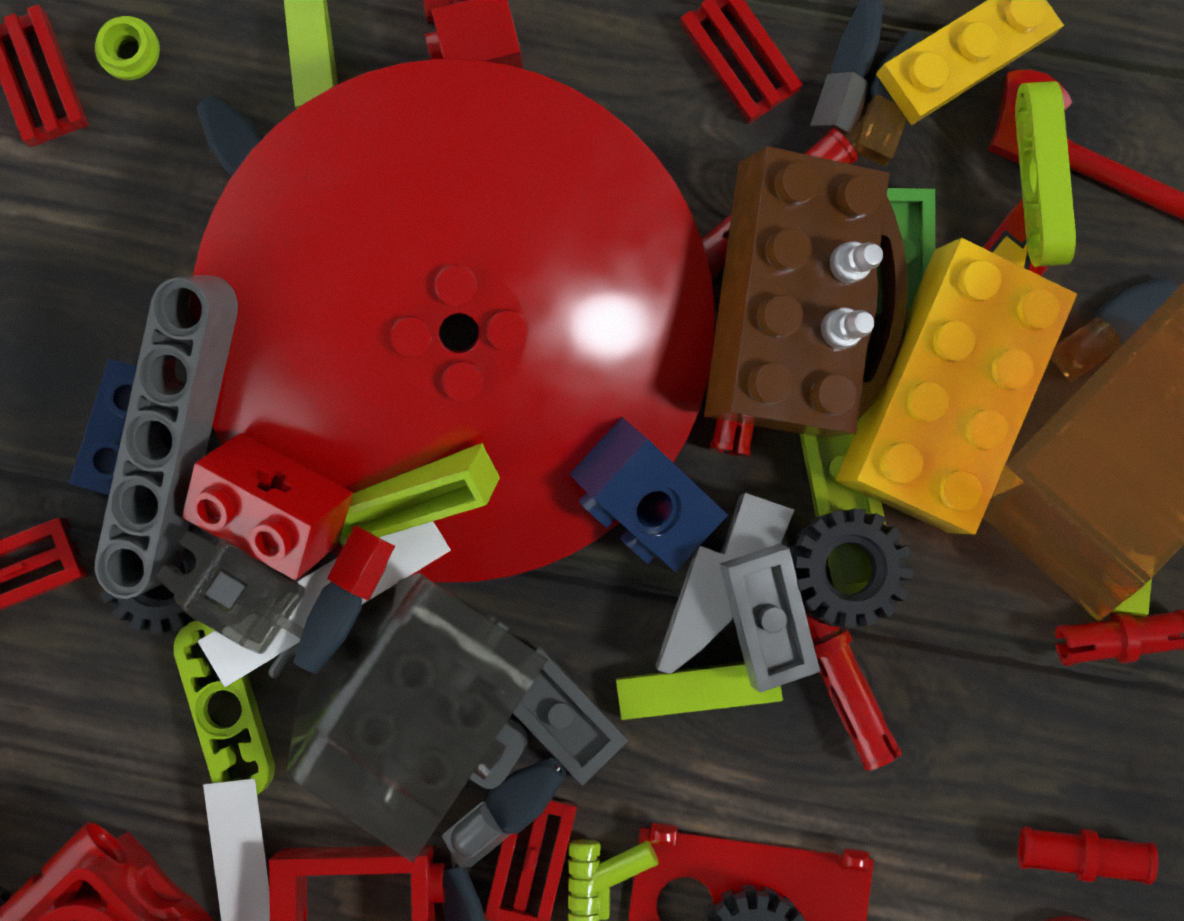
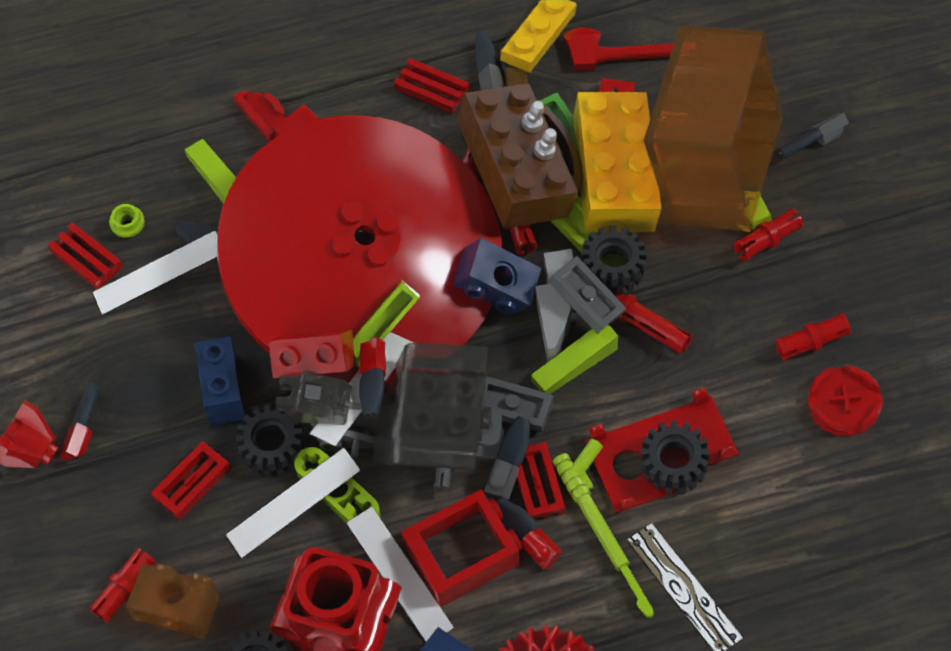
camera: 20 degrees left, 25 degrees down
dark grey beam [95,275,238,599] -> none
lime beam [1015,81,1076,267] -> none
none -> white sticker [93,231,217,314]
none -> white sticker [226,448,360,558]

